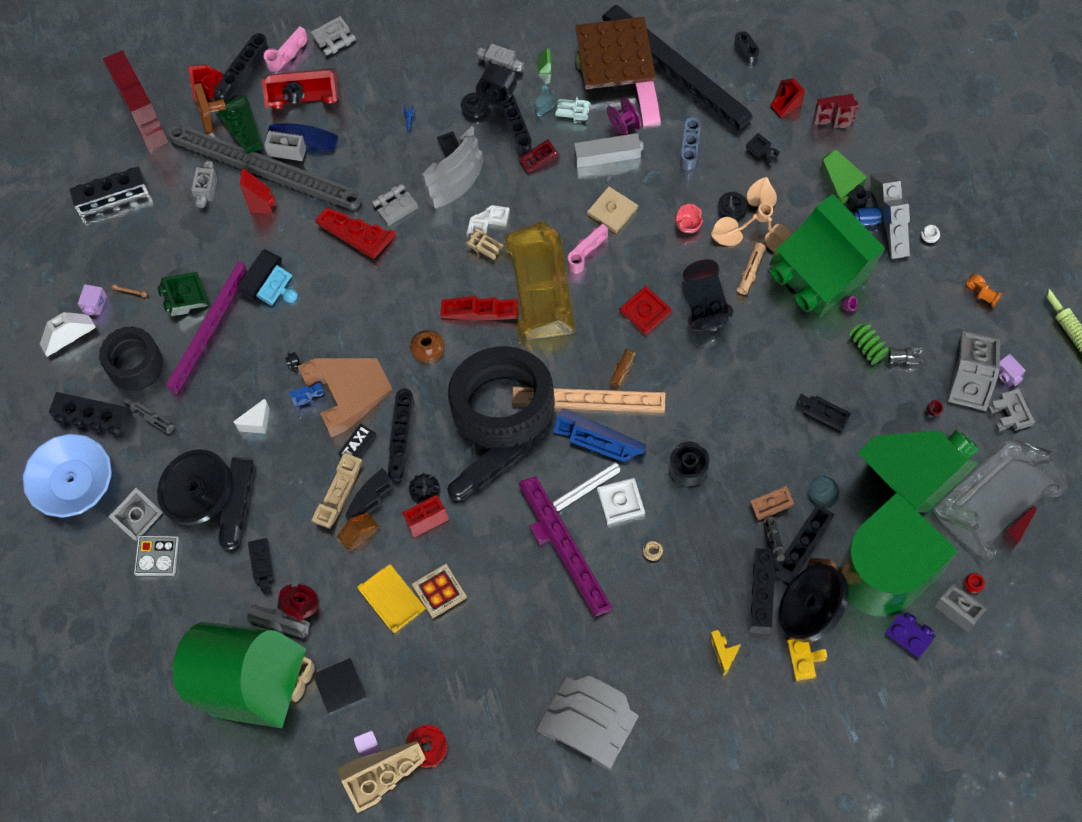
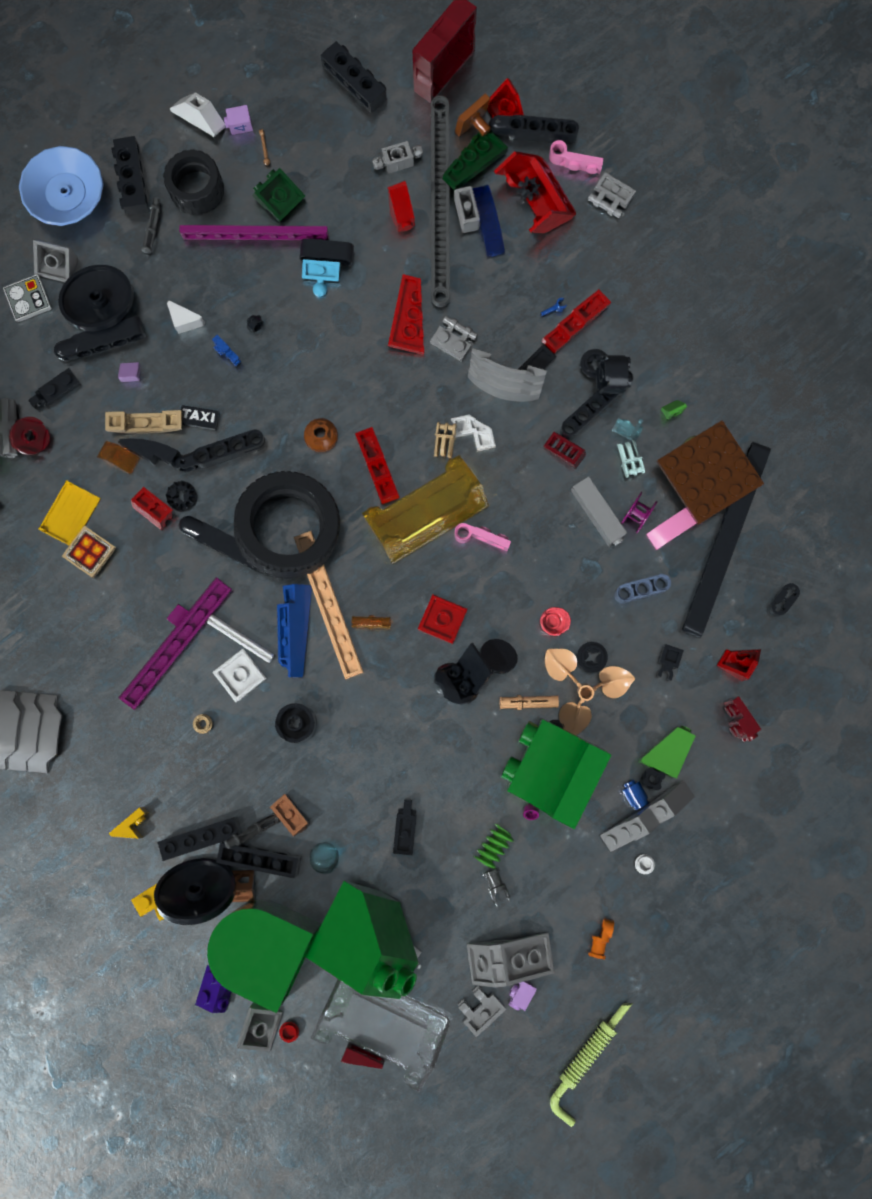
camera: 65 degrees right, 15 degrees up
nougat wedge [297,358,392,438] -> none
light grey piece [476,44,524,71] -> none
tan plate [587,187,638,234] -> none
dark red hinge [926,400,944,417] -> none
none -> lavender slope [118,362,140,382]
none -> red slope [542,289,611,354]

